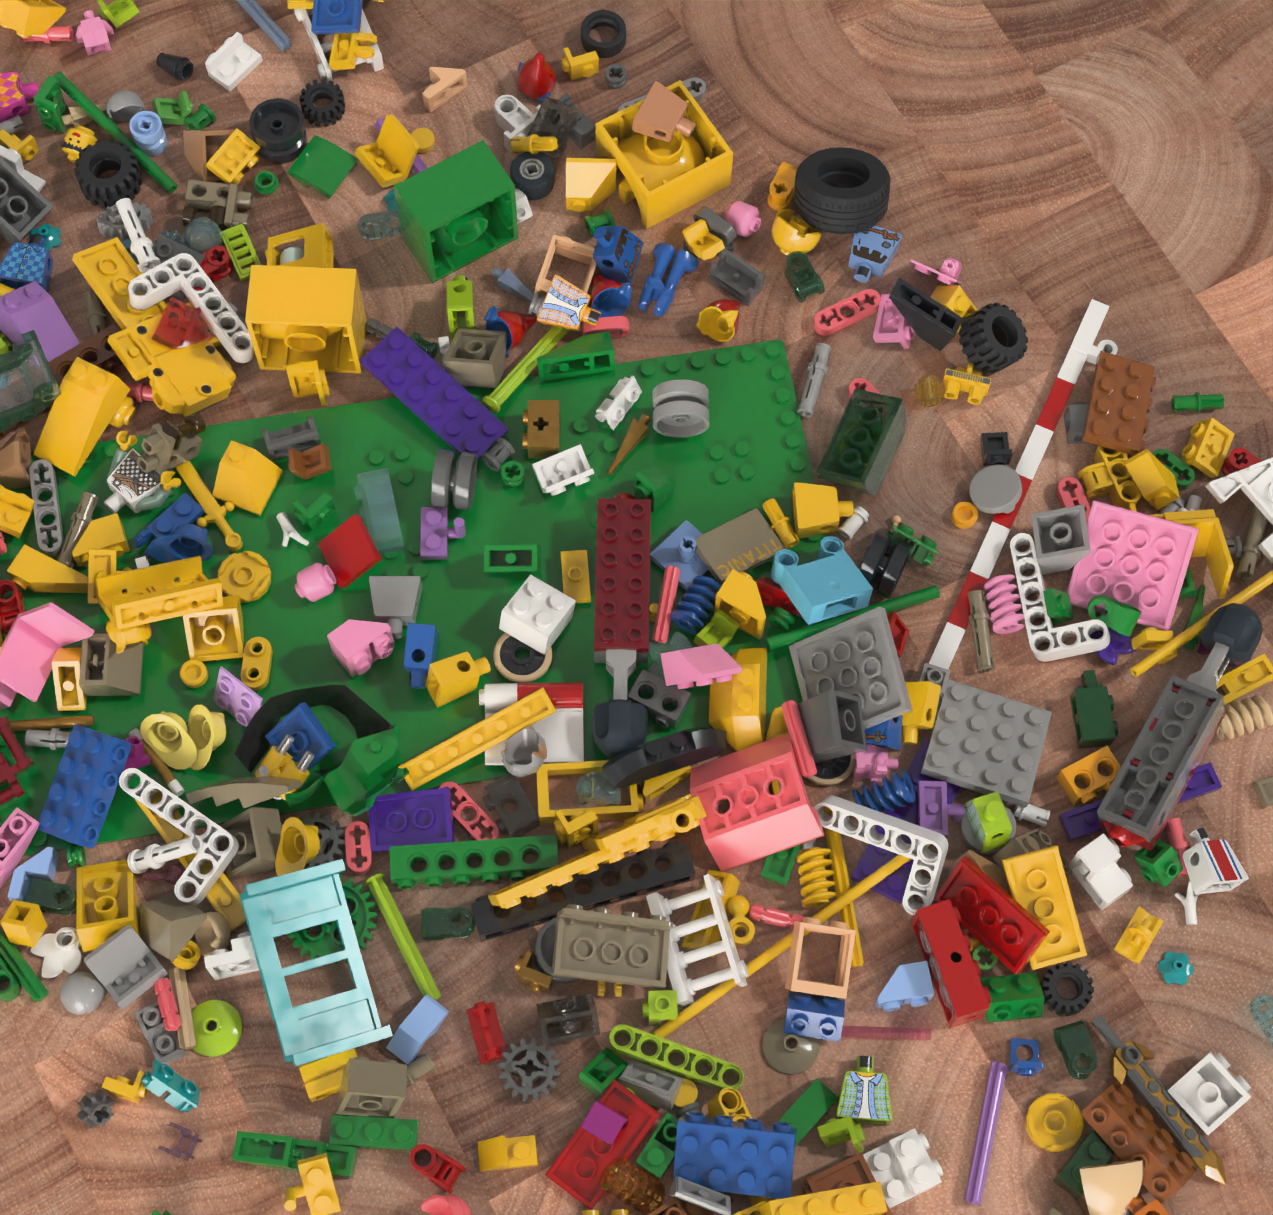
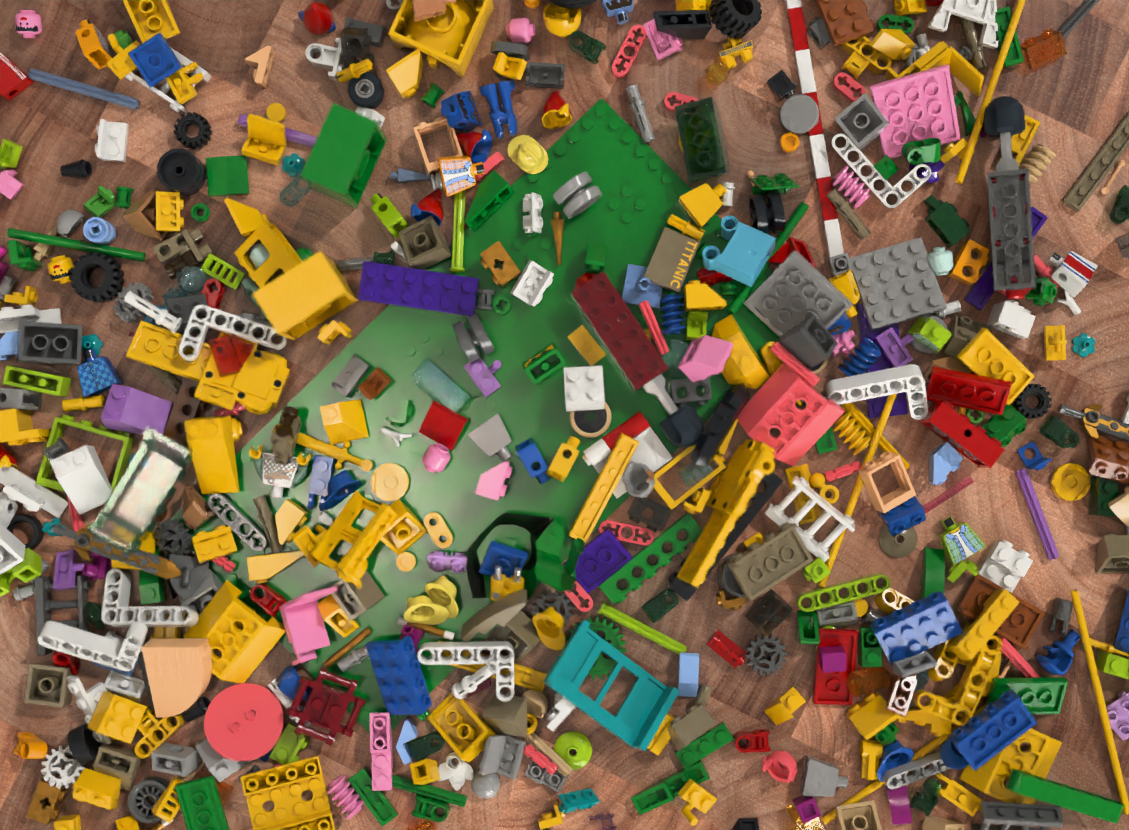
camera: 30 degrees left, 20 degrees up
none -> yellow slope [224,198,270,239]
none -> light yellow piece [508,135,548,174]
none -> light aqua head [928,247,954,276]

